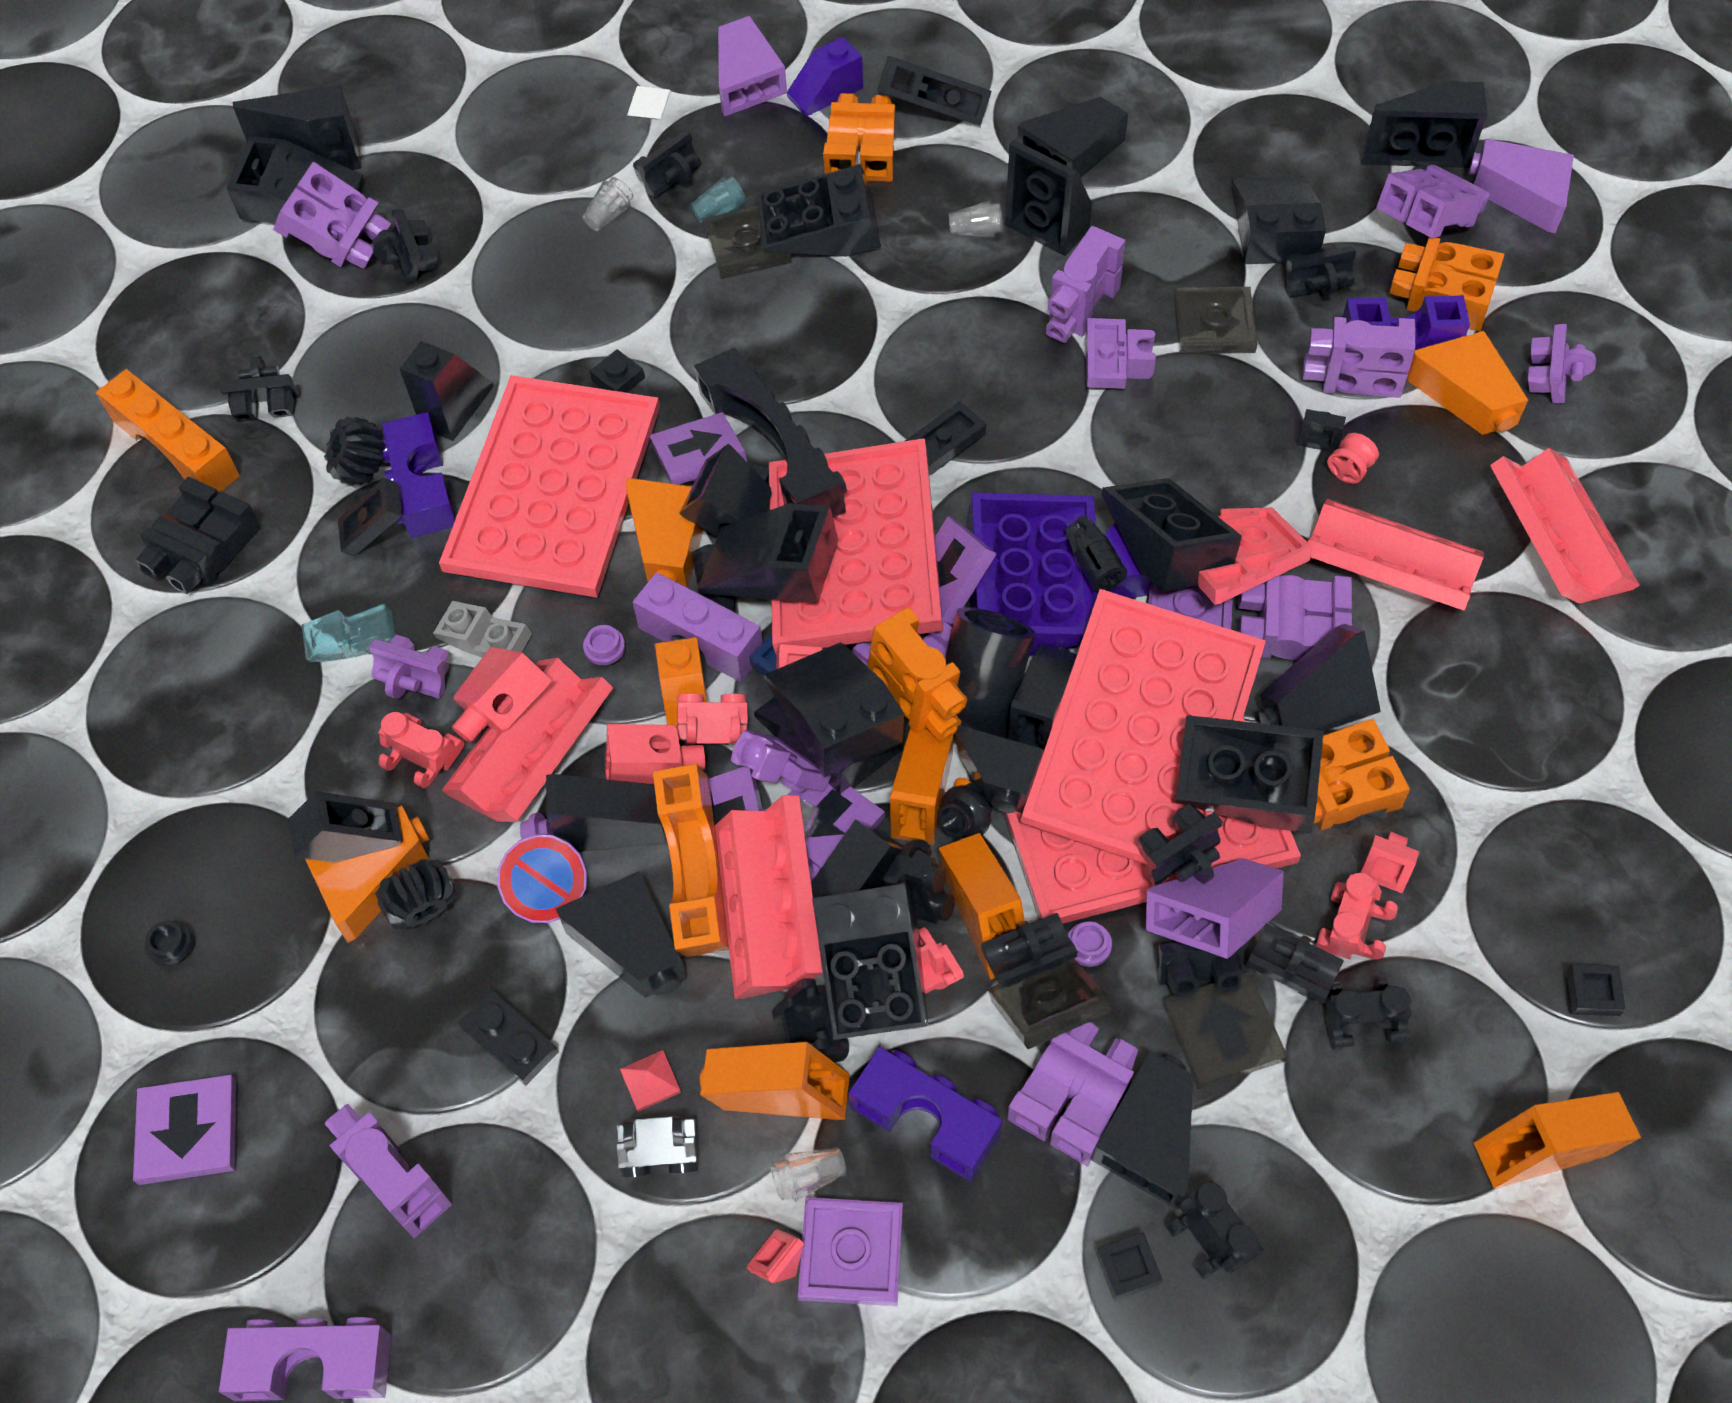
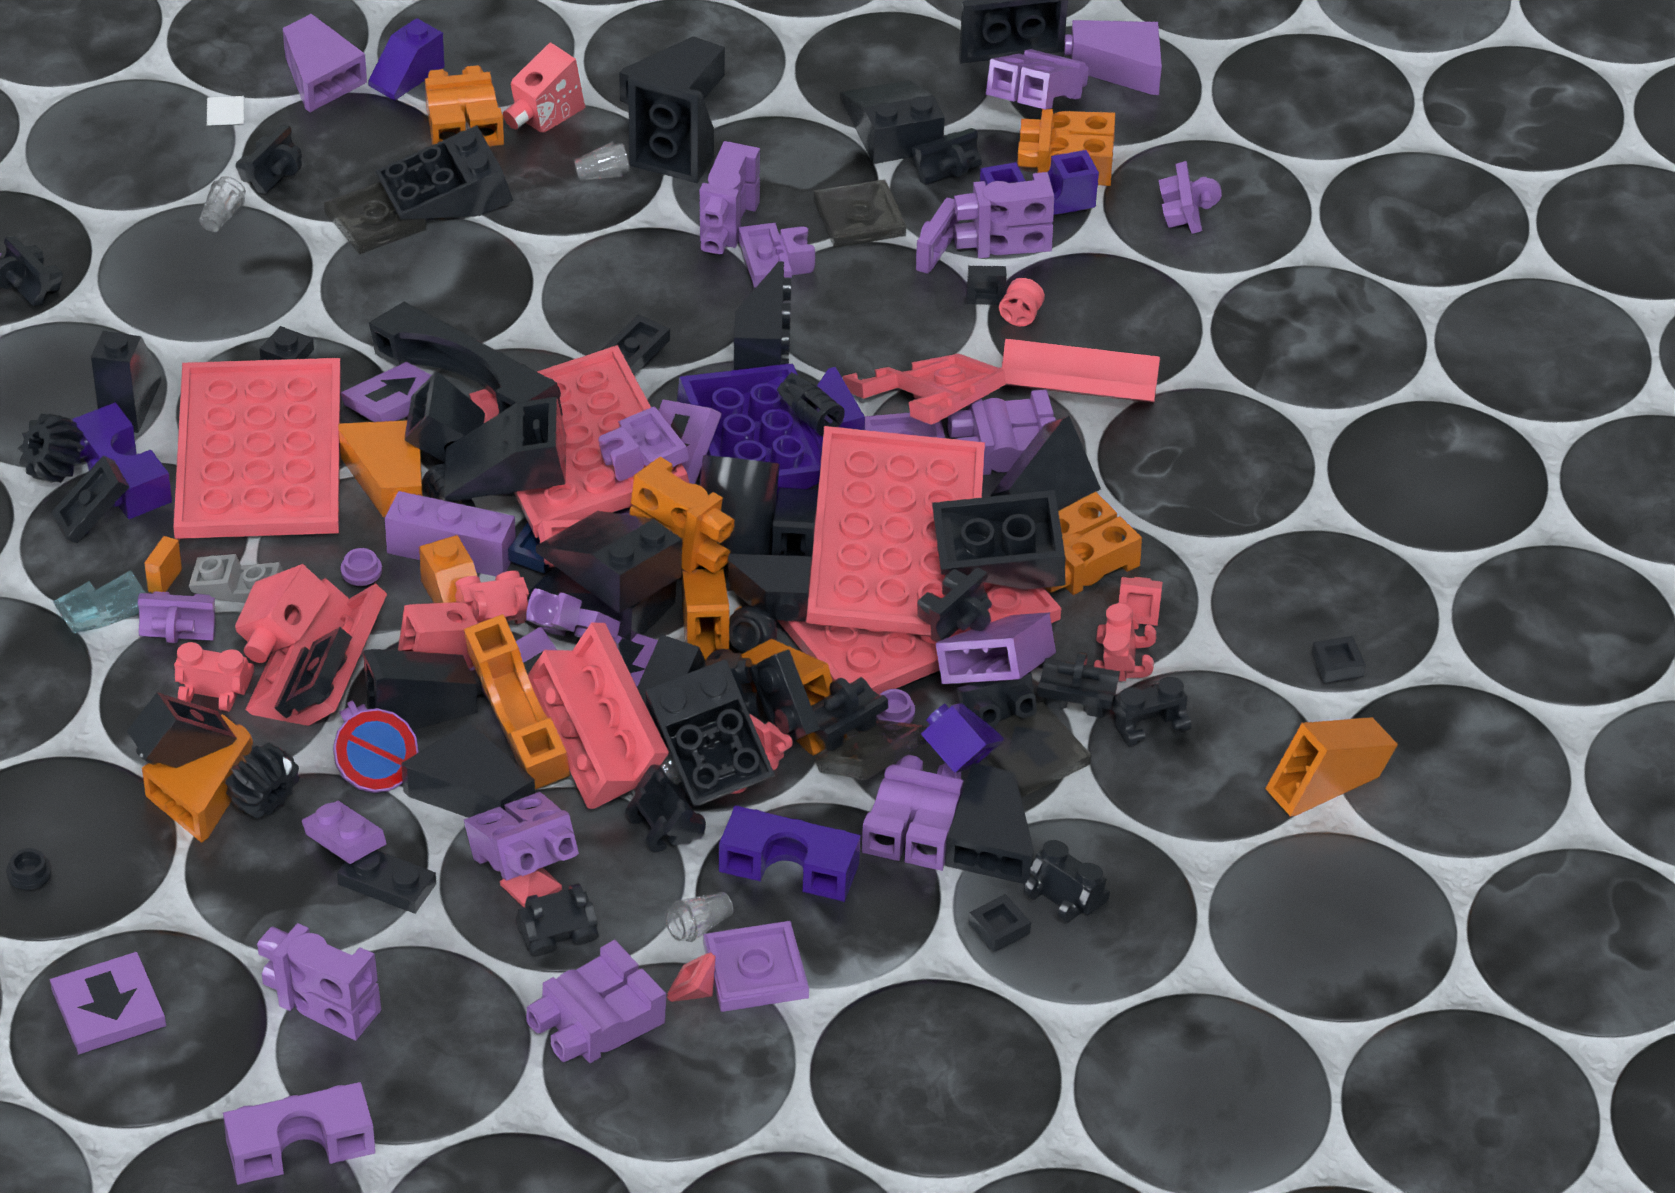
camera: 20 degrees left, 15 degrees down
clear light blue cone [690,176,746,223] -> none
orange slope [700,1042,850,1120] -> none
black slope [877,56,992,126] -> none
black slope [1101,478,1242,591] -> none
orange slope [1407,331,1528,435] -> none
coral slope [1490,448,1640,604] -> none
none -> orange tile [144,536,182,593]
none -> black plate [274,627,352,718]
none -> medium lavender plate [302,801,387,864]
none -> medium lavender hips [464,792,579,881]
none -> coral torso [503,43,585,132]
none -> medium lavender hips [526,940,666,1063]
none -> medium lavender plate [598,406,690,481]
none -> black slope [734,261,792,370]
none -> black plate [749,649,820,742]
none -> medium lavender plate [916,197,959,274]
none -> dark purple slope [921,703,1005,773]

